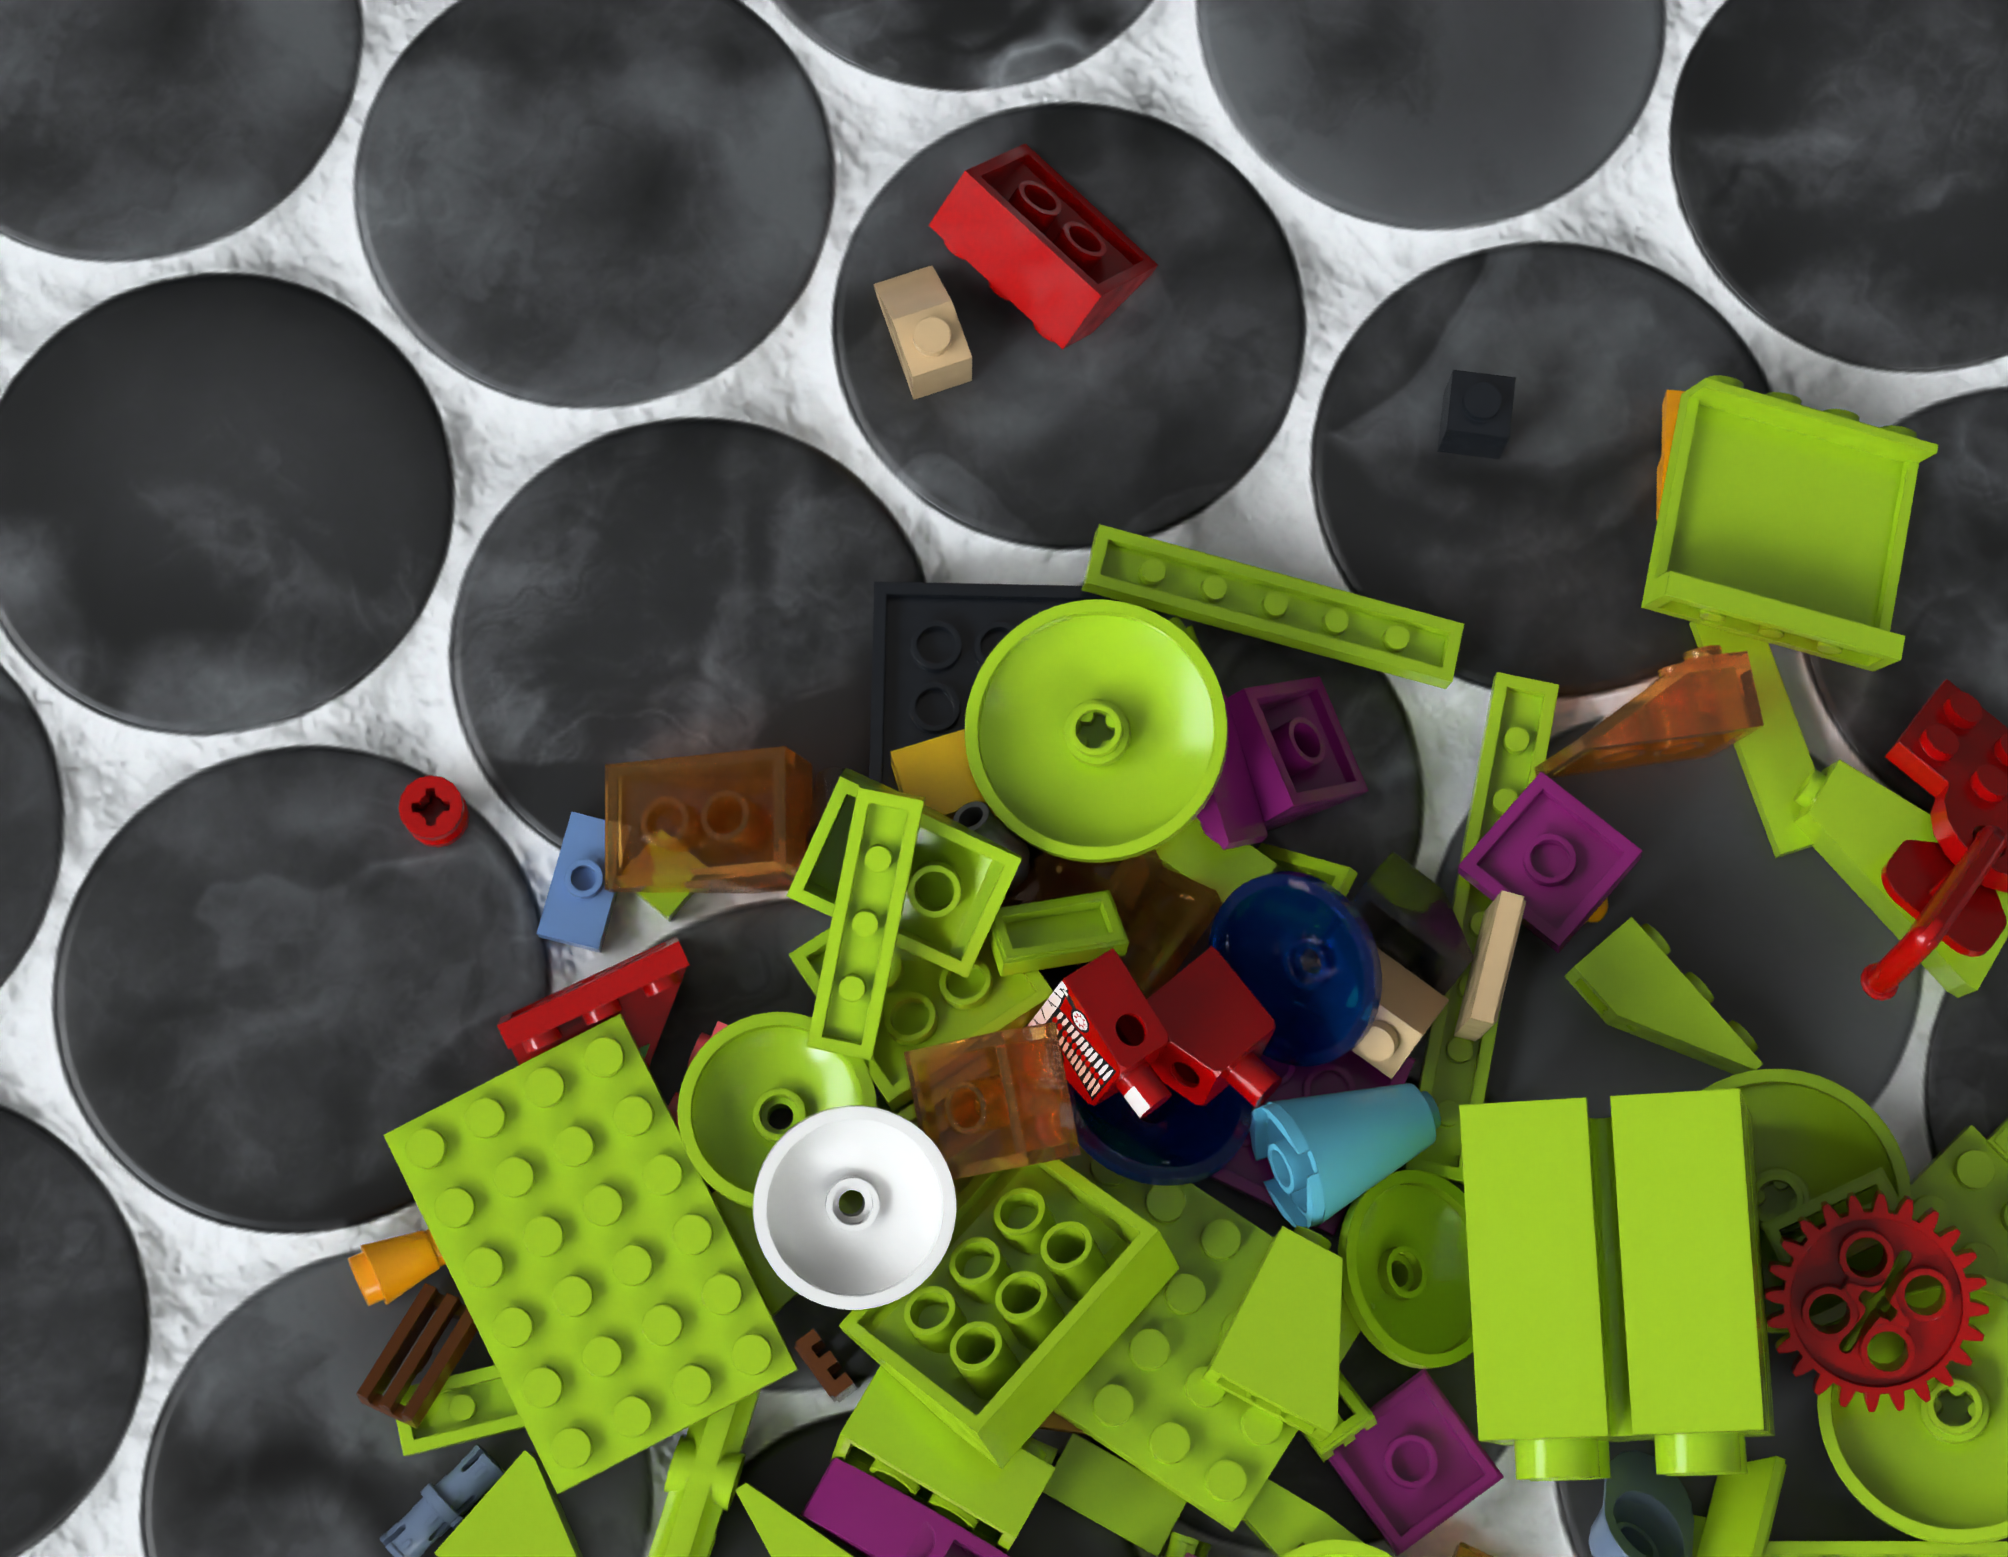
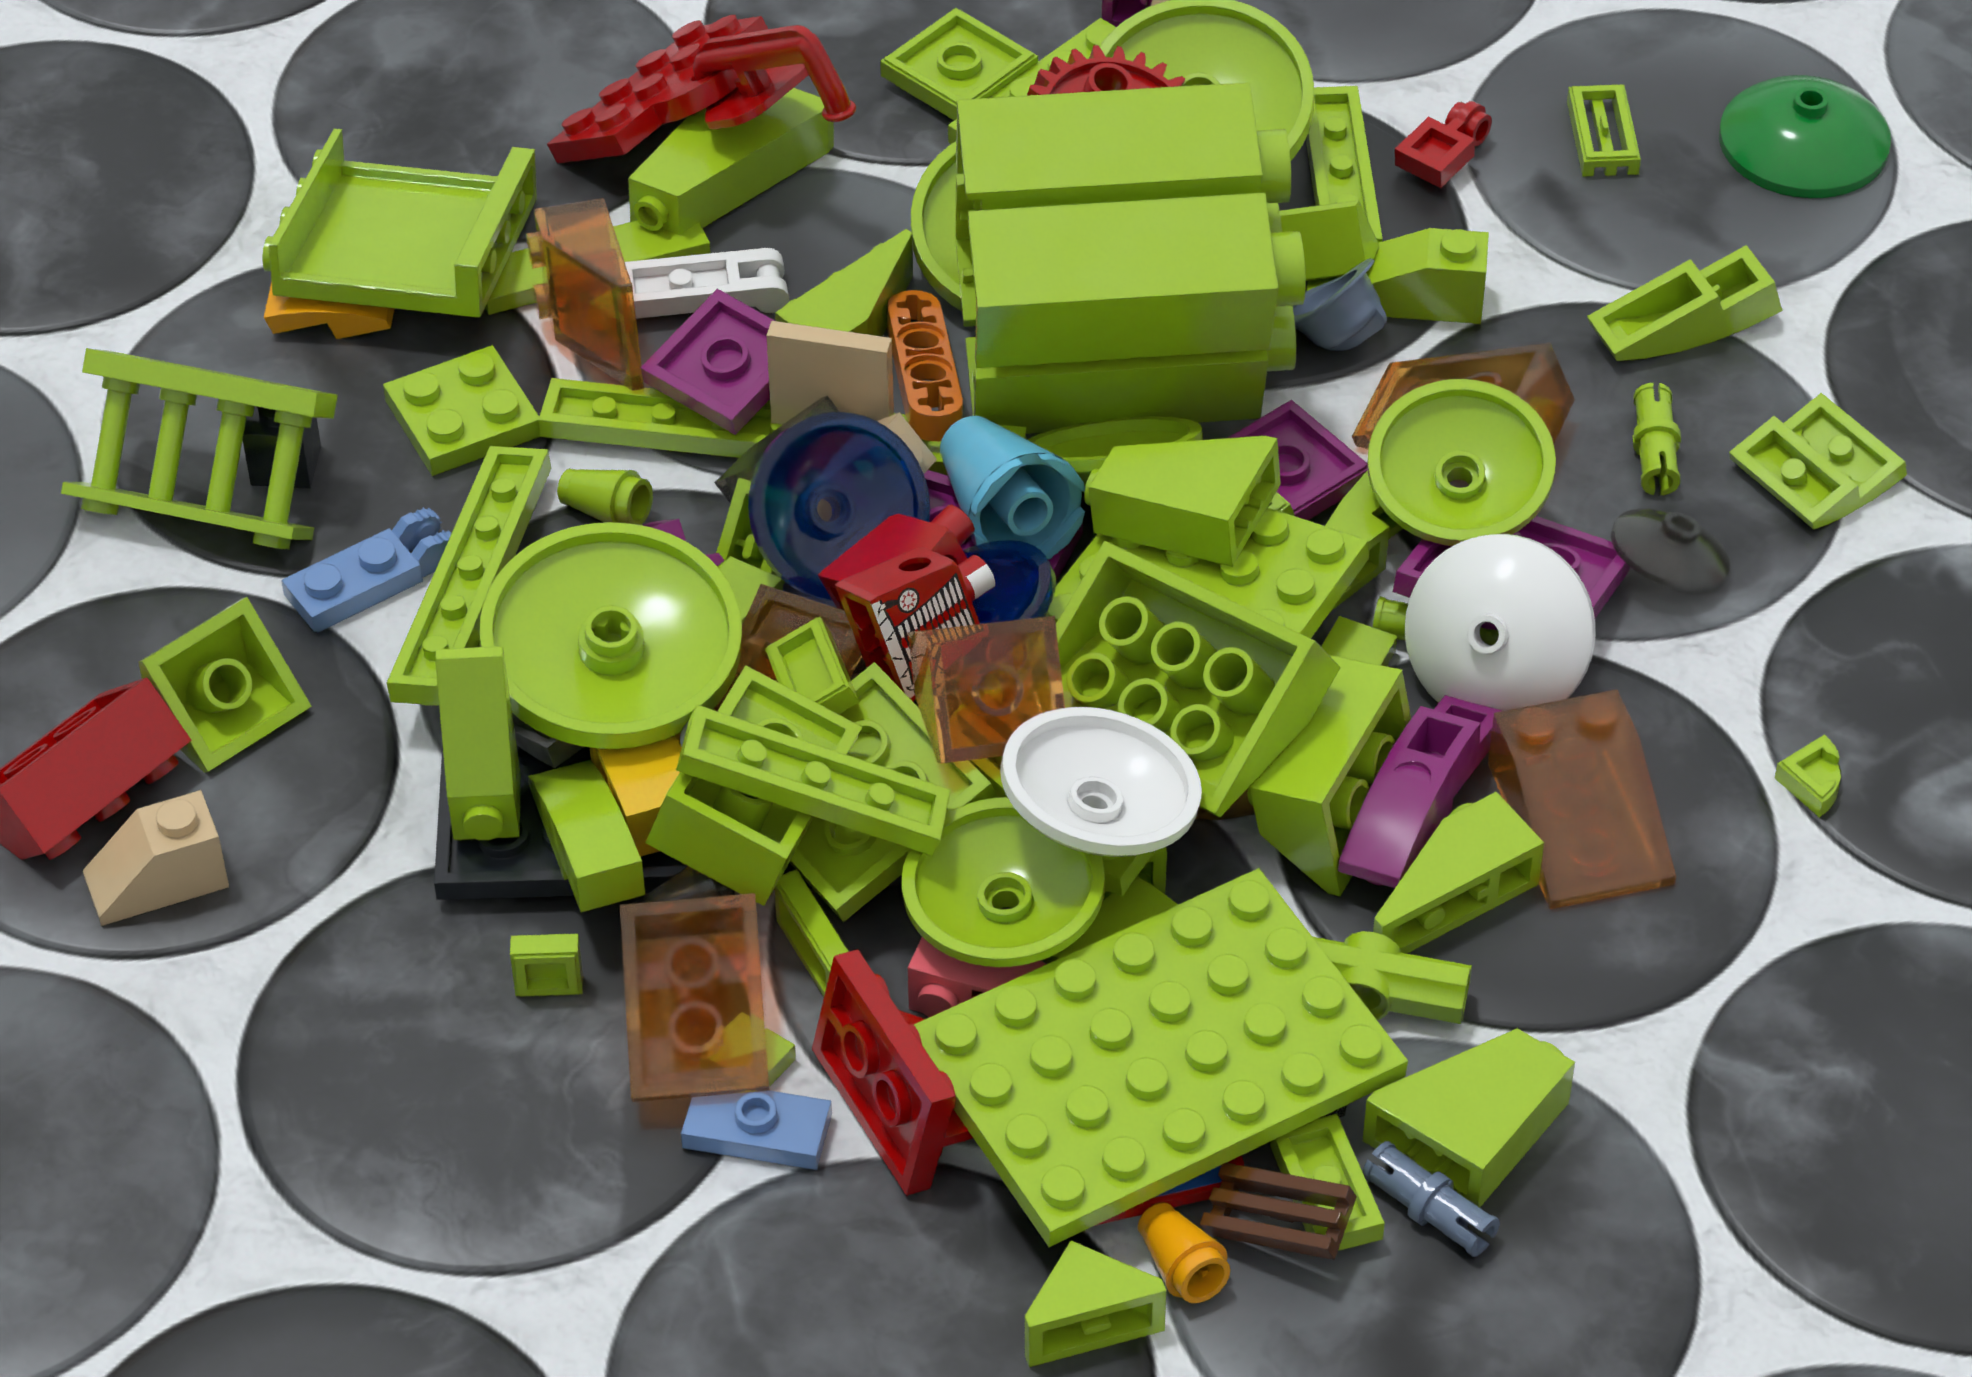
camera: 90 degrees left, 30 degrees down
red wheel [398,775,470,848] -> none
reddish brown tile [794,1328,857,1403] -> none
none -> lime fence [61,348,338,549]
none -> lime slope [138,597,312,773]
none -> medium blue hinge [281,507,452,633]
none -> lime plate [383,345,540,476]
none -> lime slope [435,646,521,840]
none -> lime tile [510,934,583,996]
none -> lime slope [528,760,645,912]
none -> lime cone [557,468,653,525]
none -> white plate [619,248,789,320]
none -> lime tile [775,869,849,997]
none -> orange beam [887,290,963,442]
none -> lime slope [1025,1241,1167,1367]

